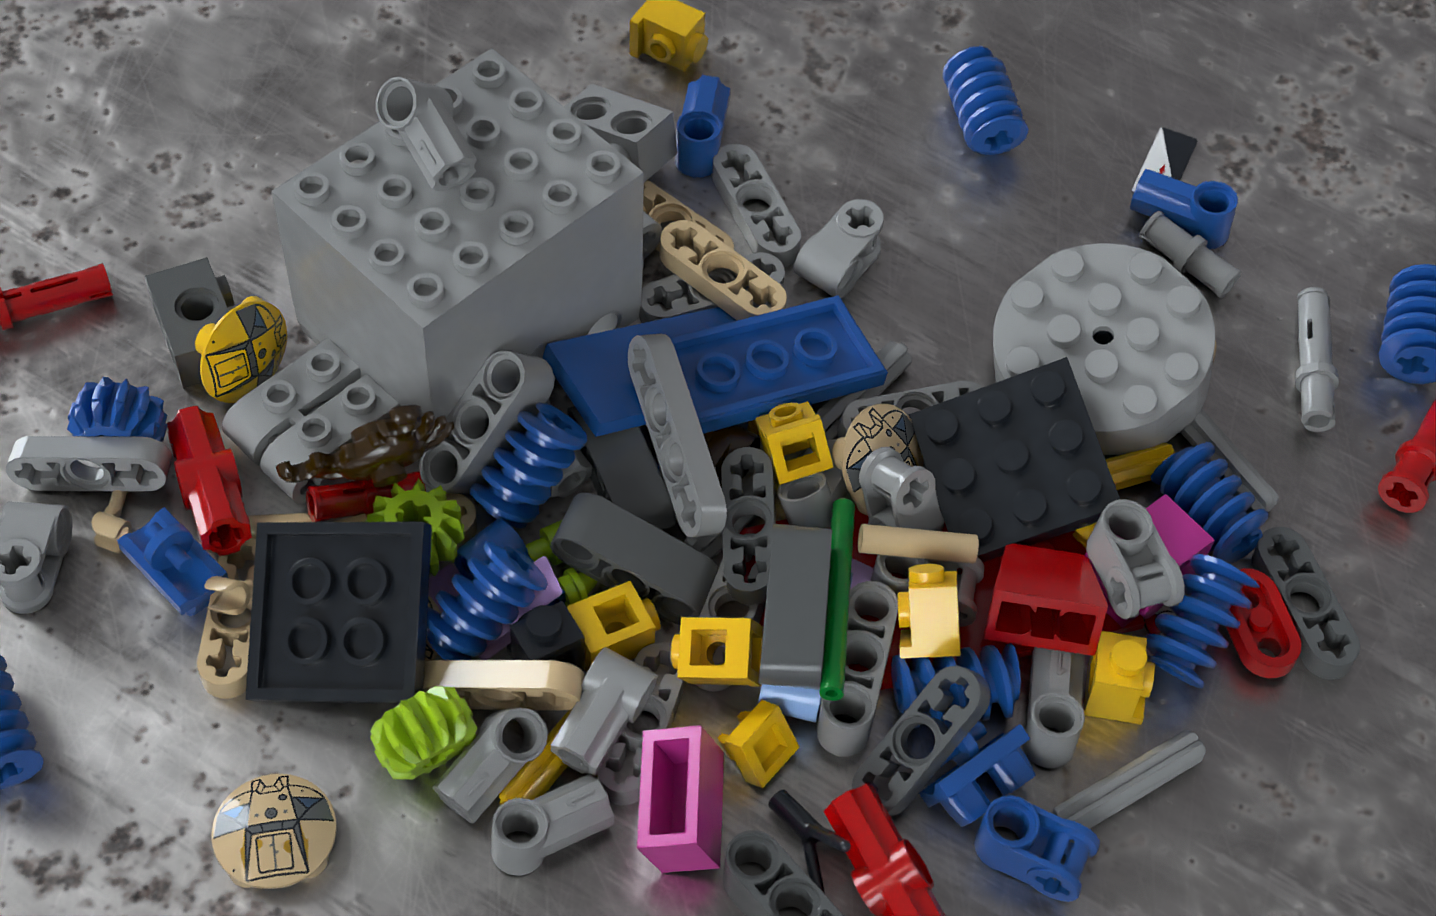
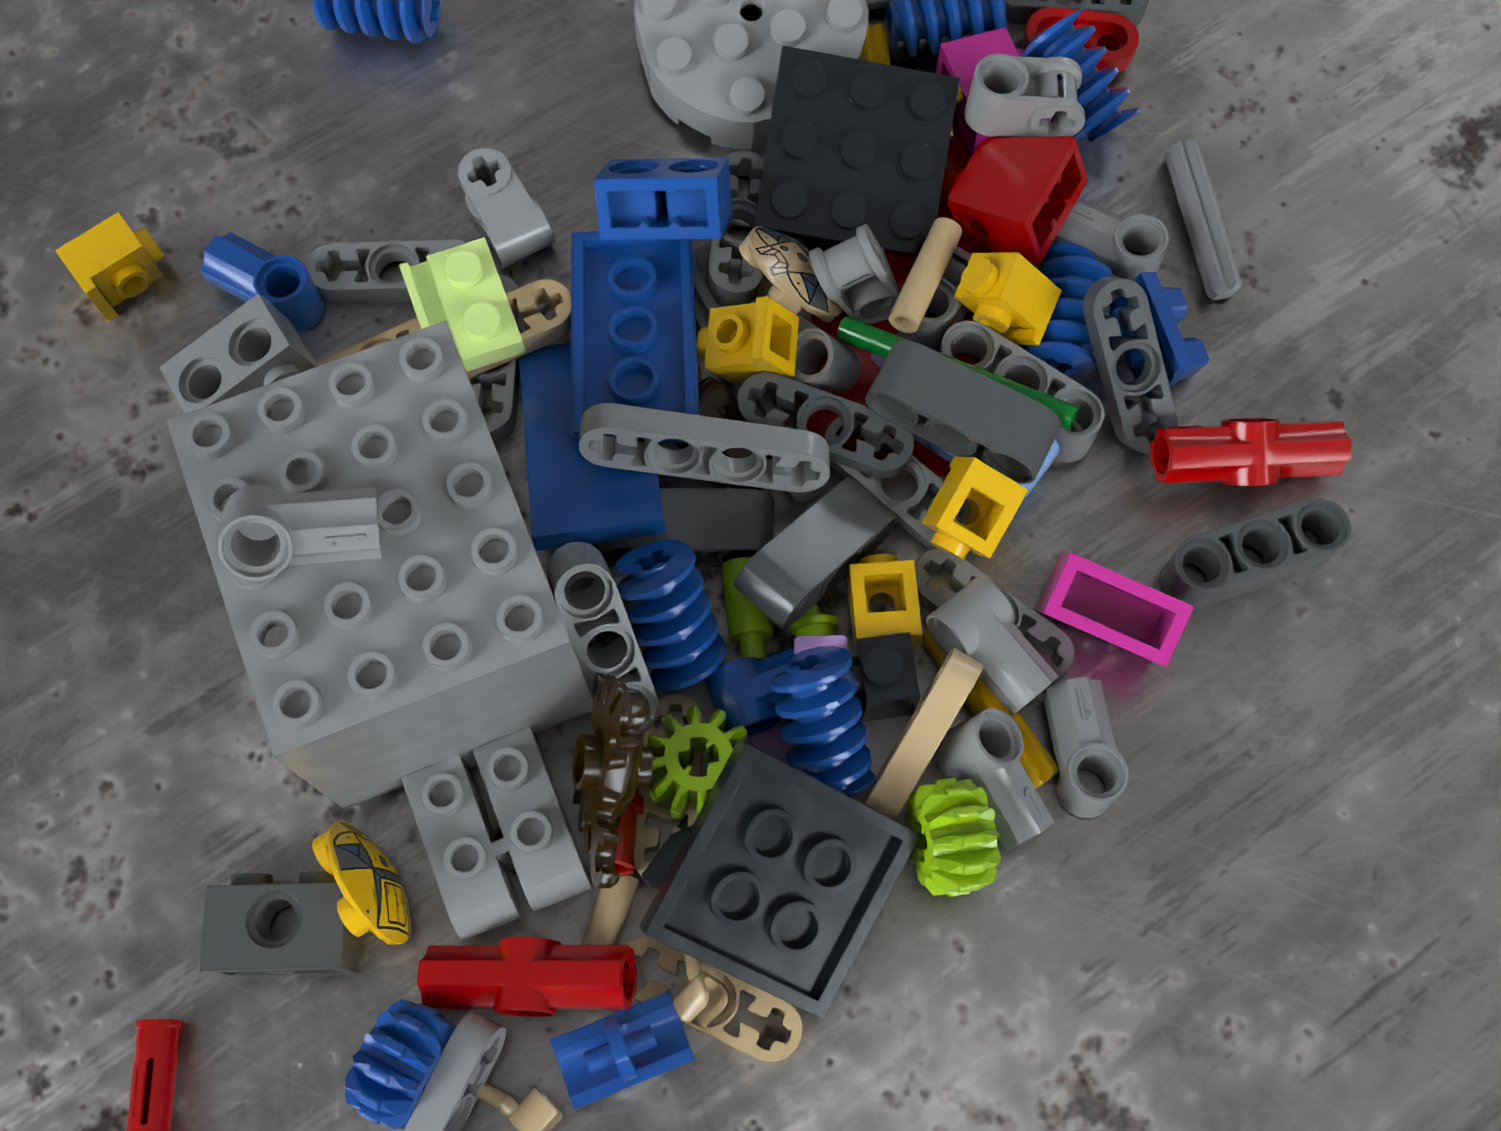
camera: 65 degrees left, 15 degrees up
tan dish [211,774,337,889] -> none
yellow tile [717,700,799,789] -> none
black plant [768,789,851,894] -> none
blue piece [974,795,1100,902] -> none
yellow brick [1084,631,1155,725] -> none
none -> yellowish green plate [399,237,526,372]
none -> blue brick [594,157,732,240]

